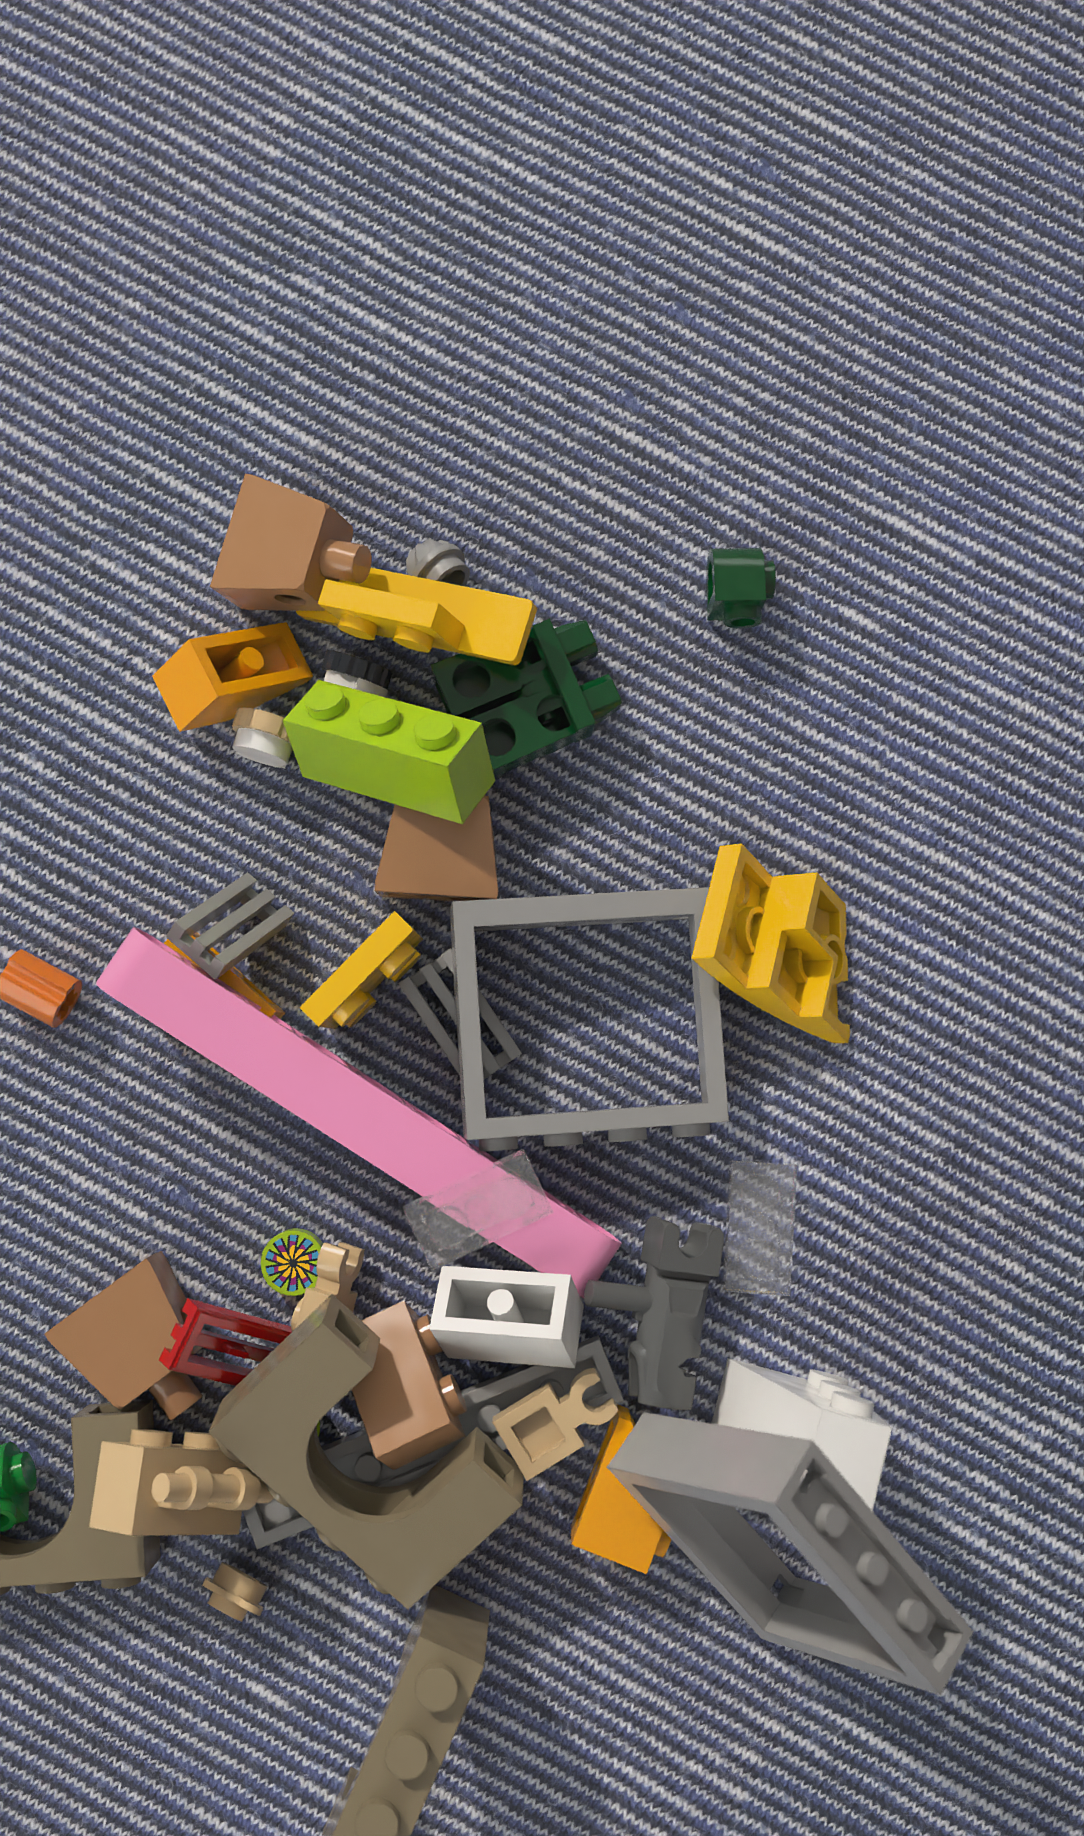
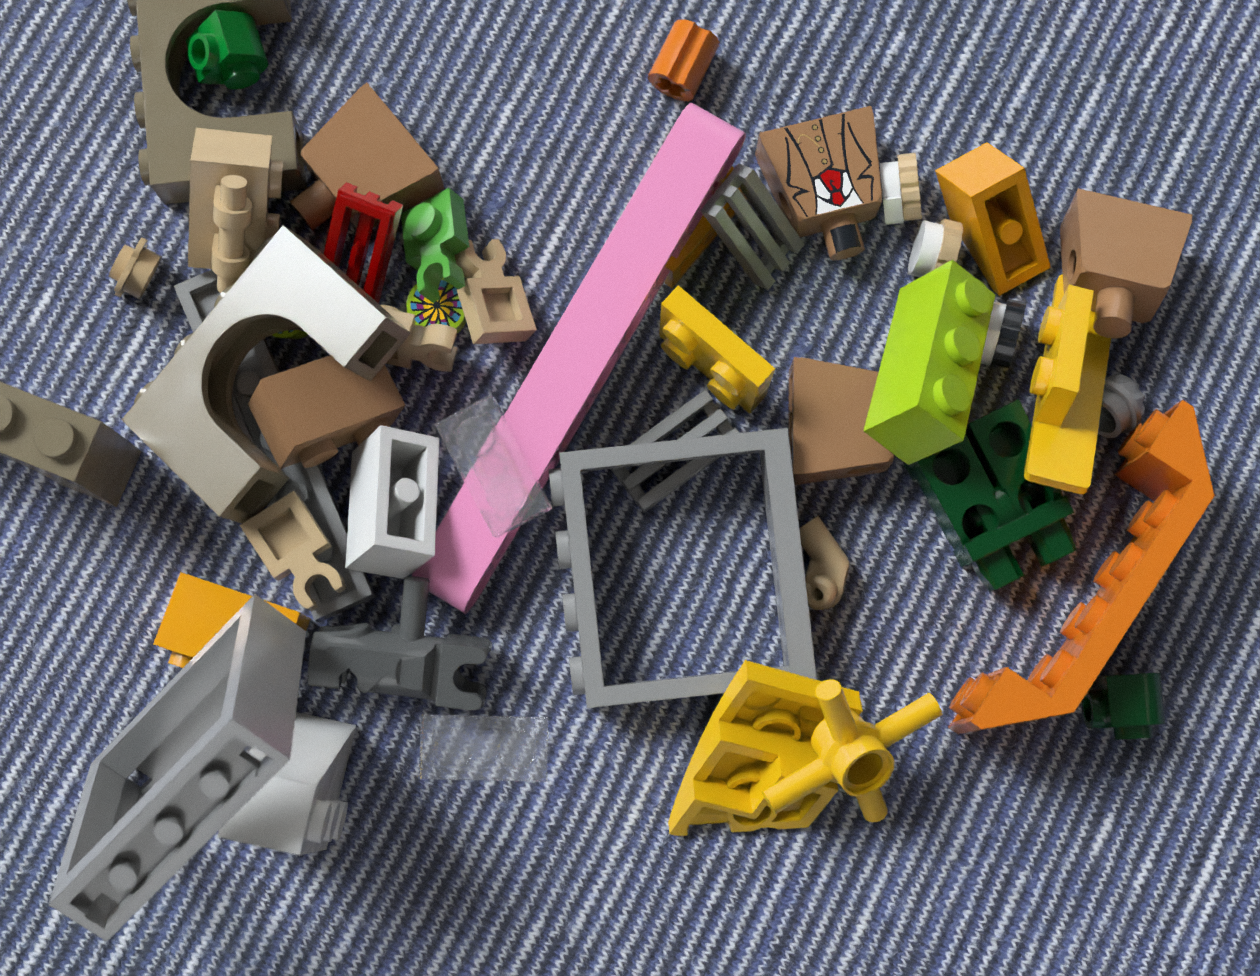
camera: 85 degrees right, 5 degrees down
none -> bright green plate [401,188,469,303]
none -> tan plate [455,239,537,344]
none -> medium nougat torso [755,106,882,261]
none -> yellow bar [762,679,943,822]
none -> tan arm [799,516,849,610]
none -> piece [880,153,922,225]
none -> orange slope [948,399,1215,735]

